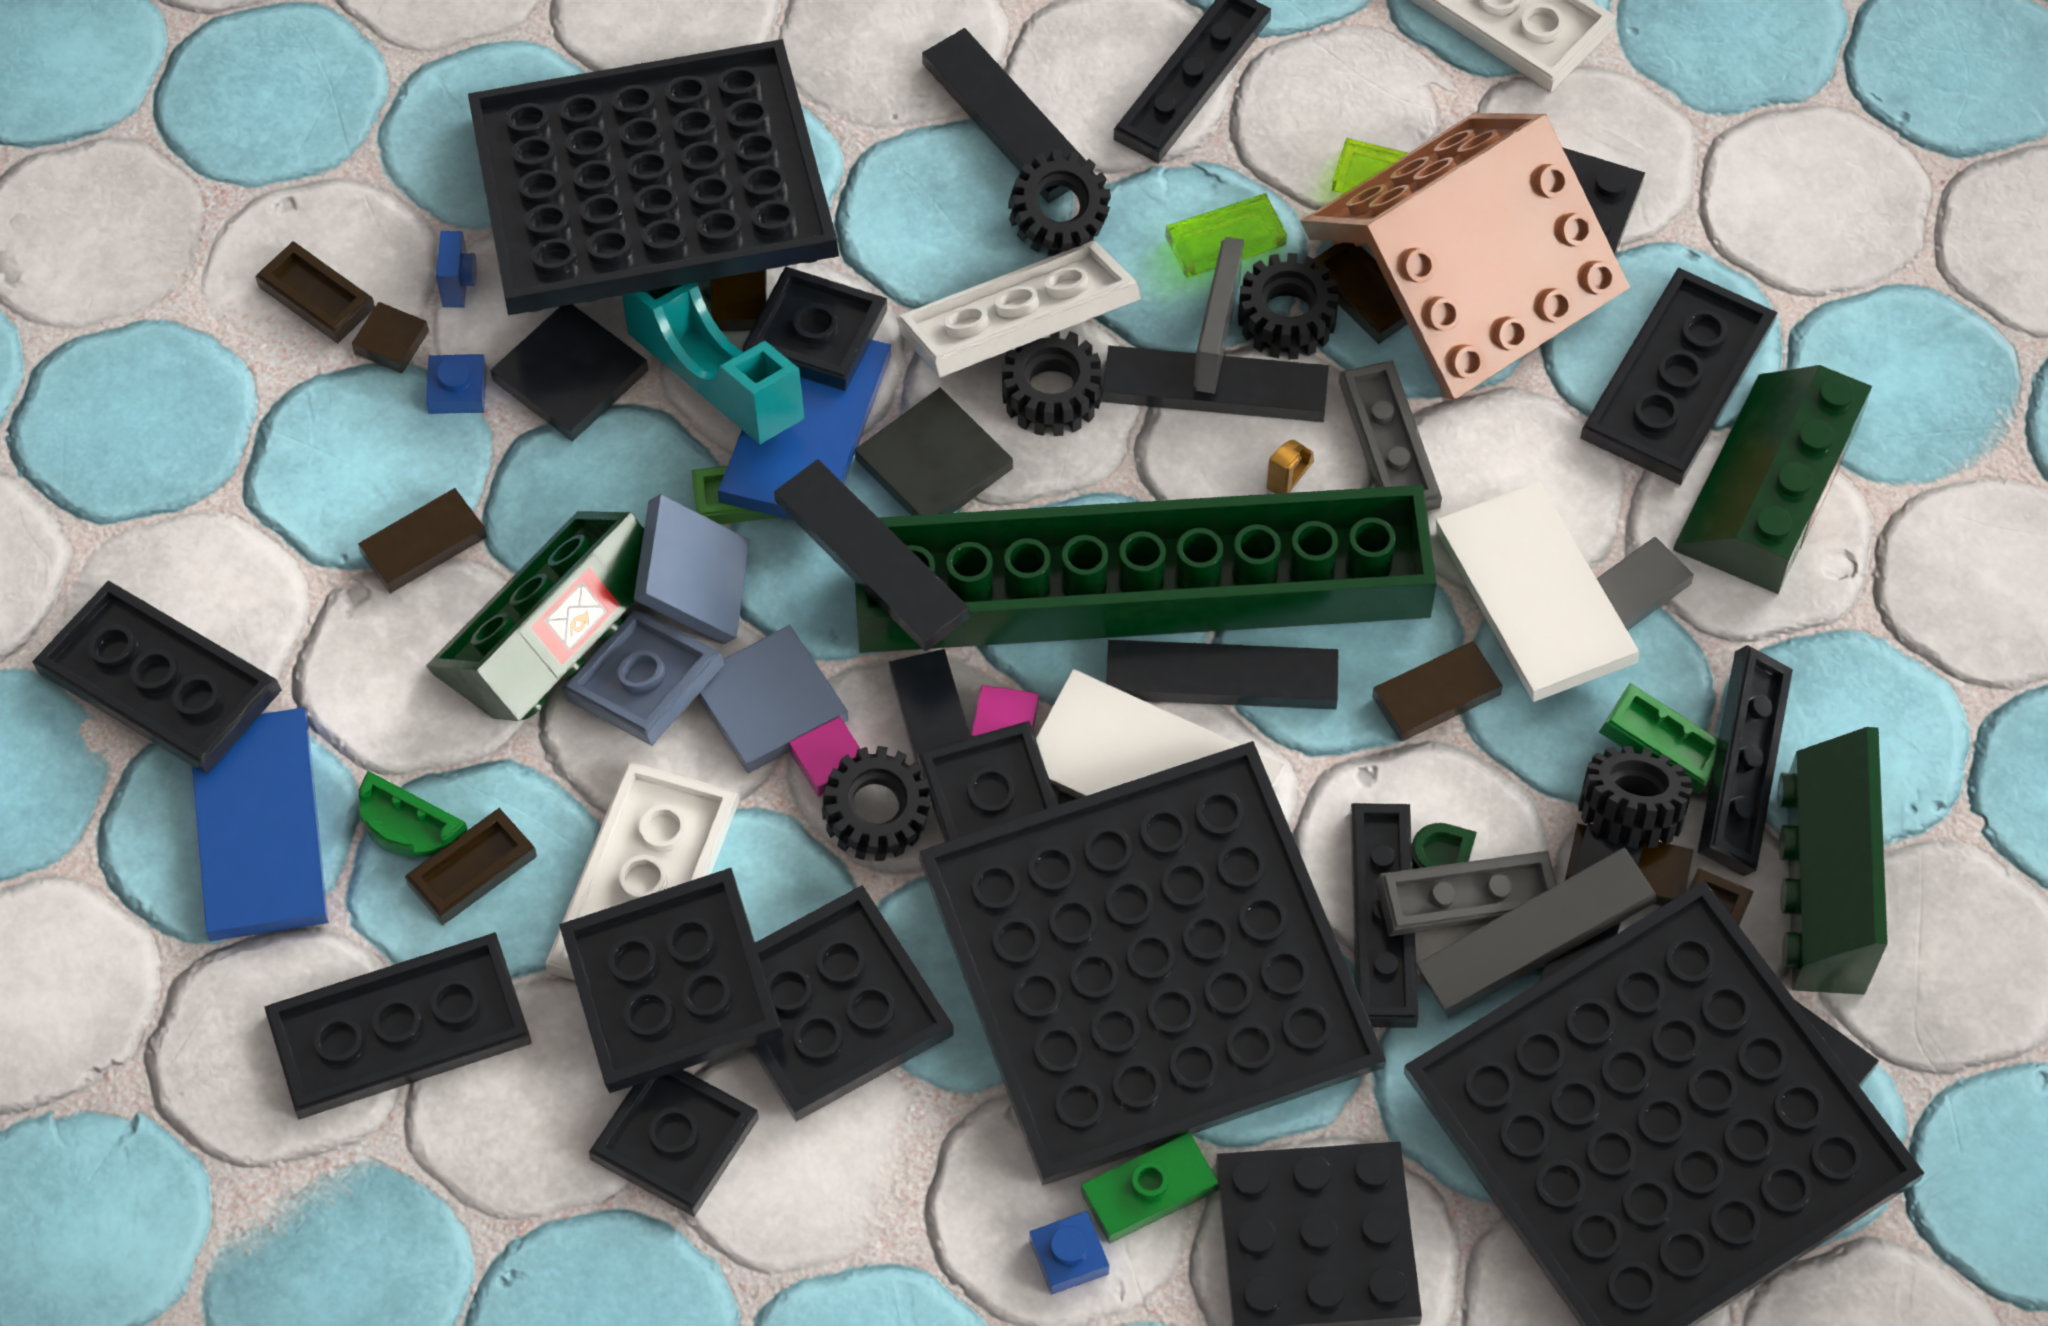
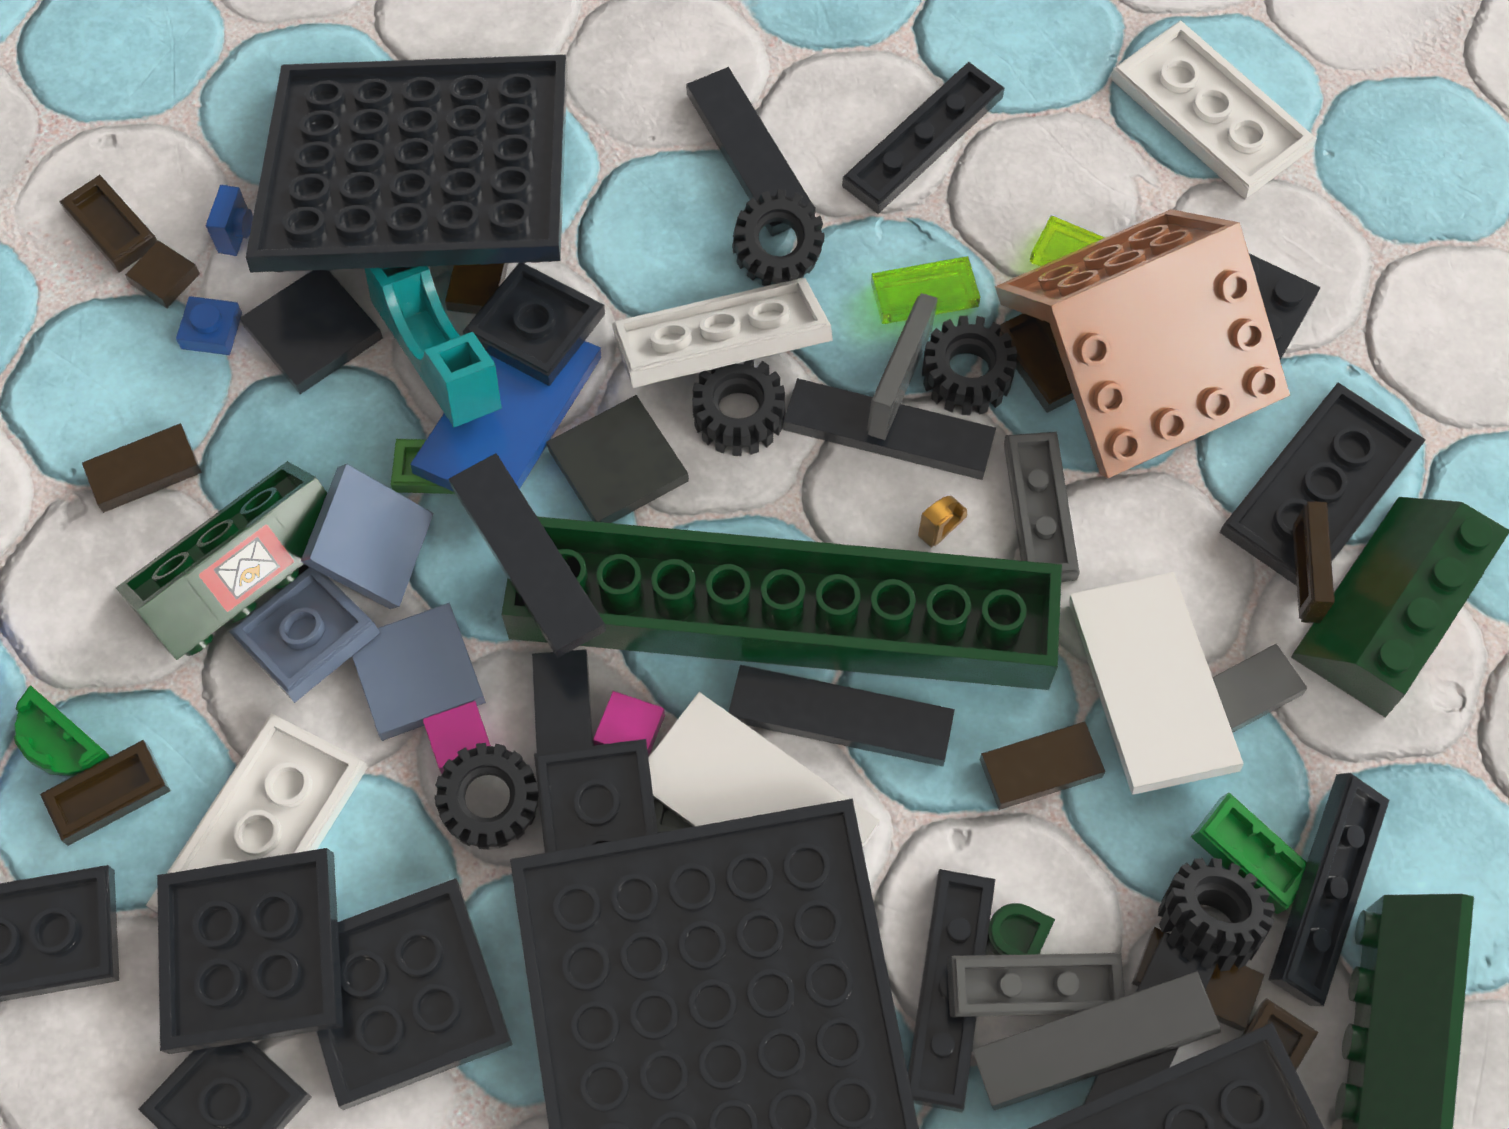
camera: 10 degrees right, 5 degrees up
none -> dark brown tile [1293,501,1335,623]

